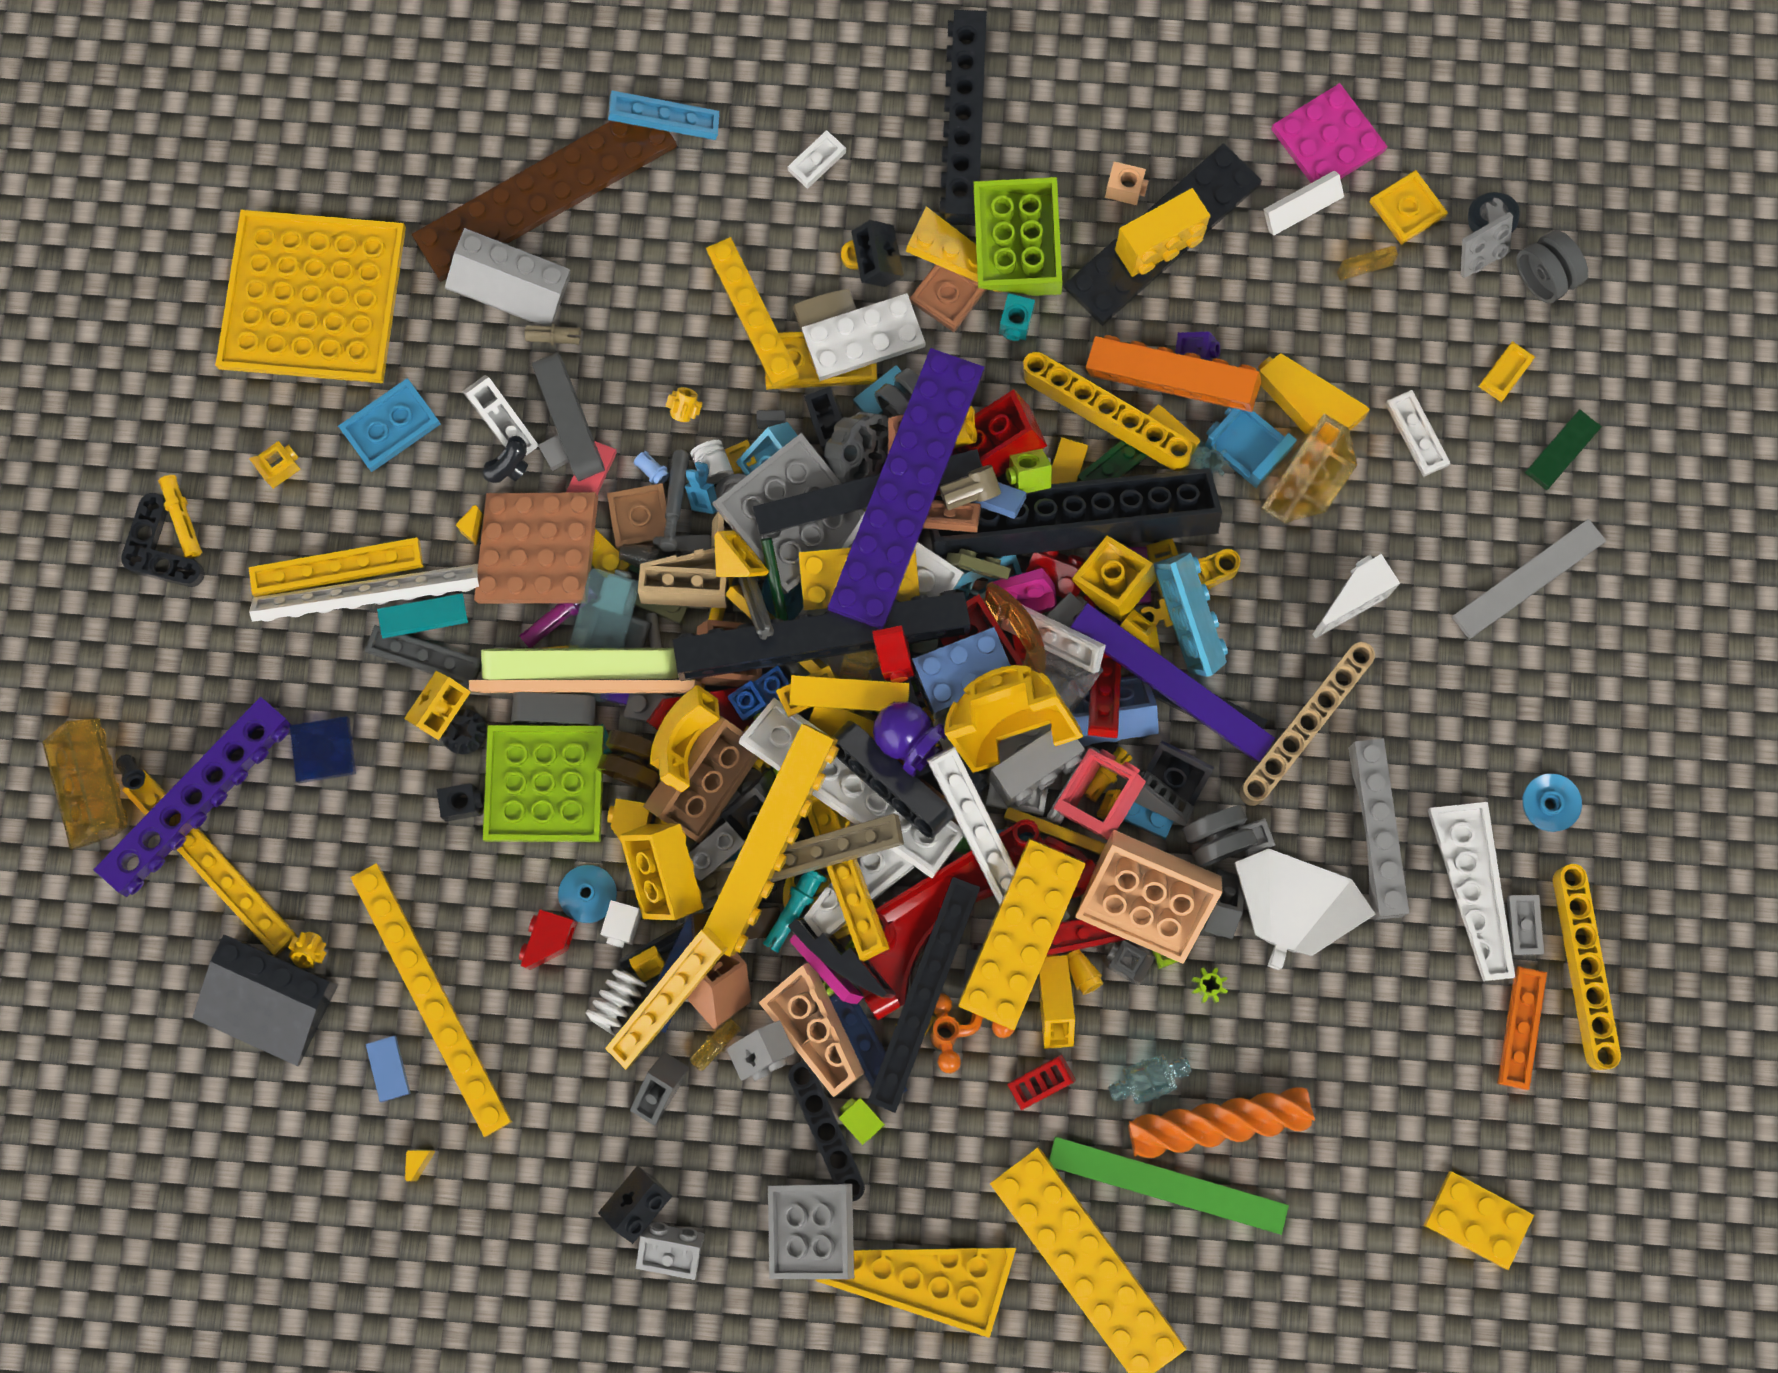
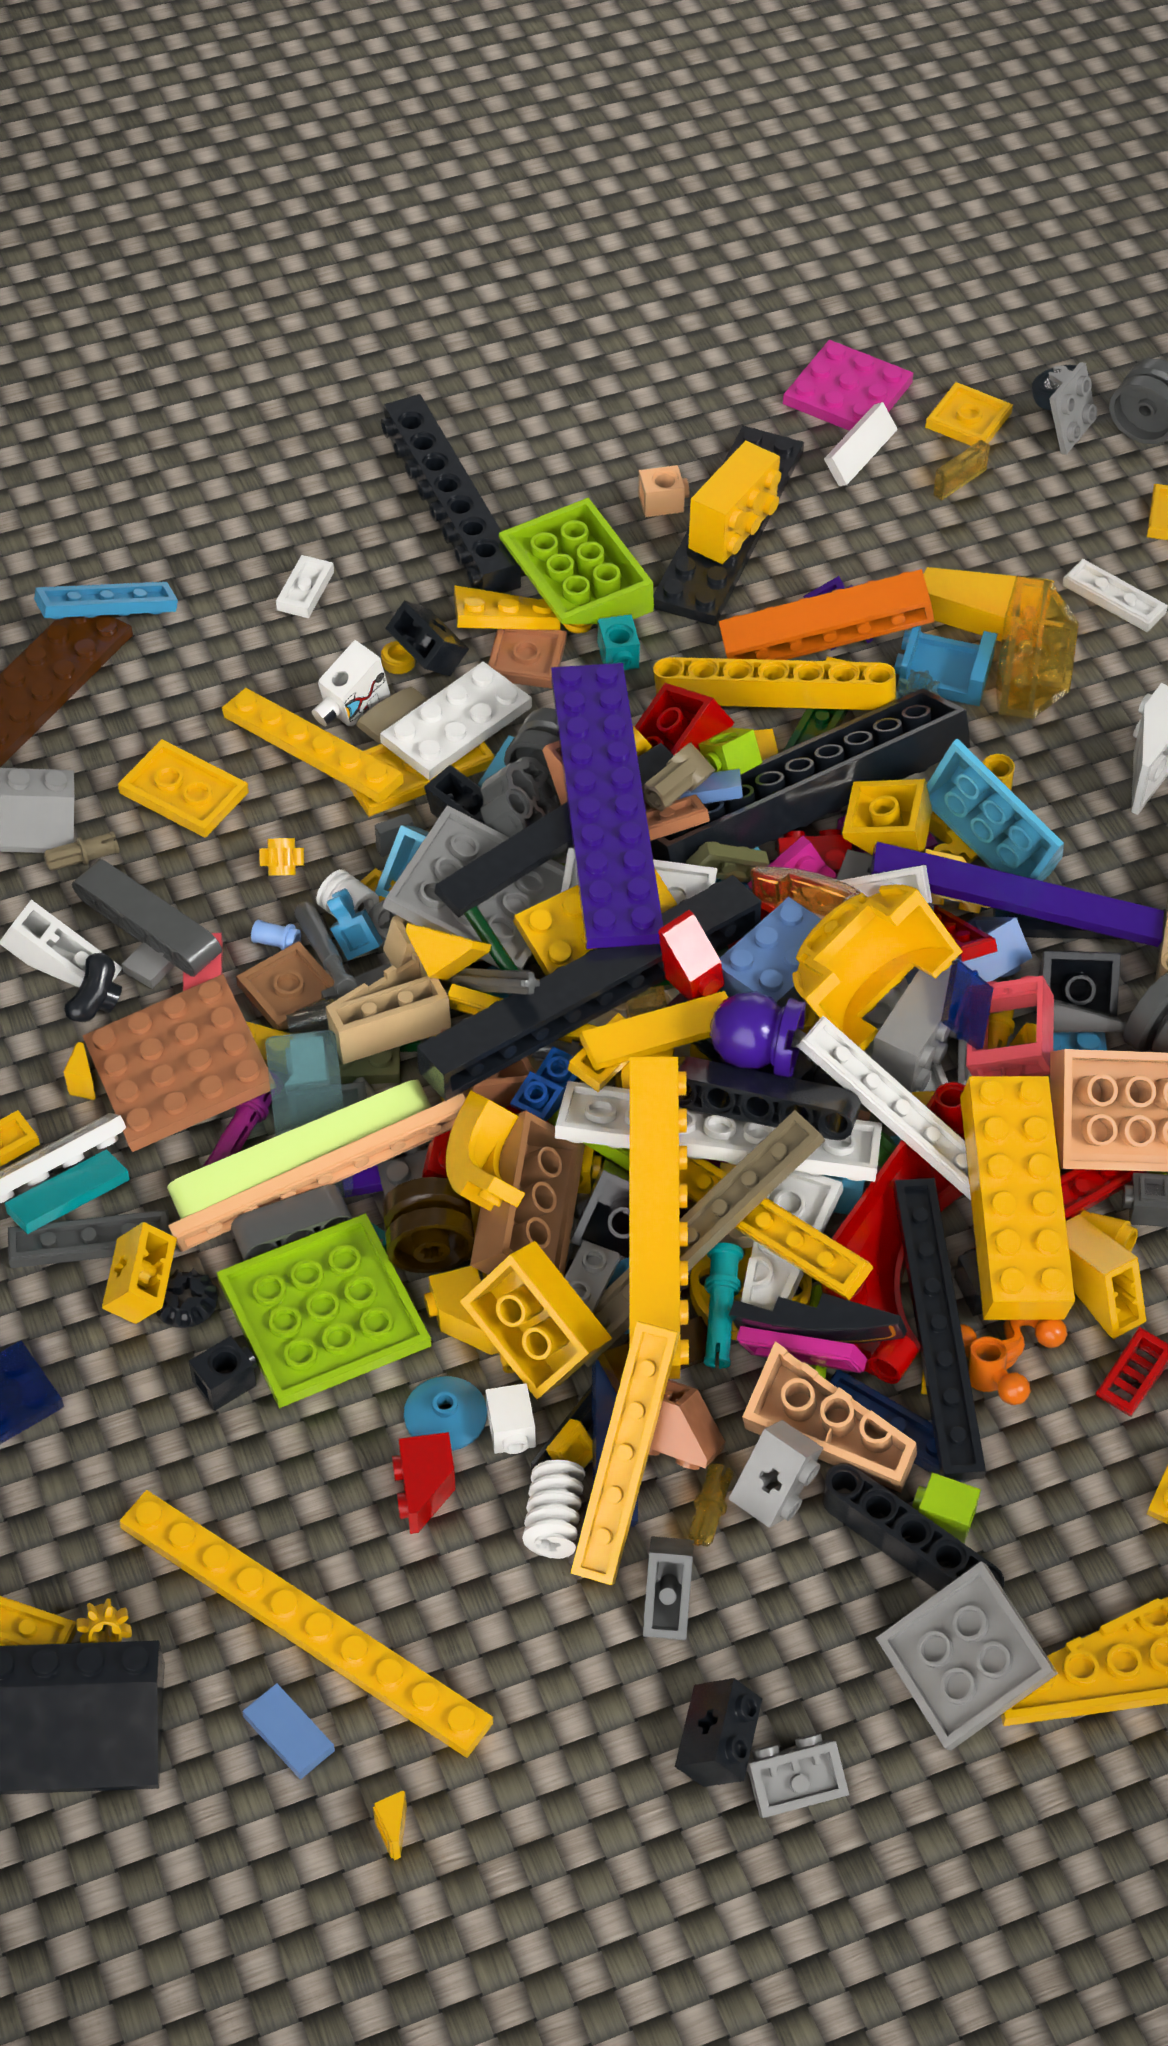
camera: 30 degrees left, 25 degrees down
none -> yellow plate [118,739,249,838]
none -> white torso [312,640,391,727]
none -> clear blue piece [941,960,994,1050]

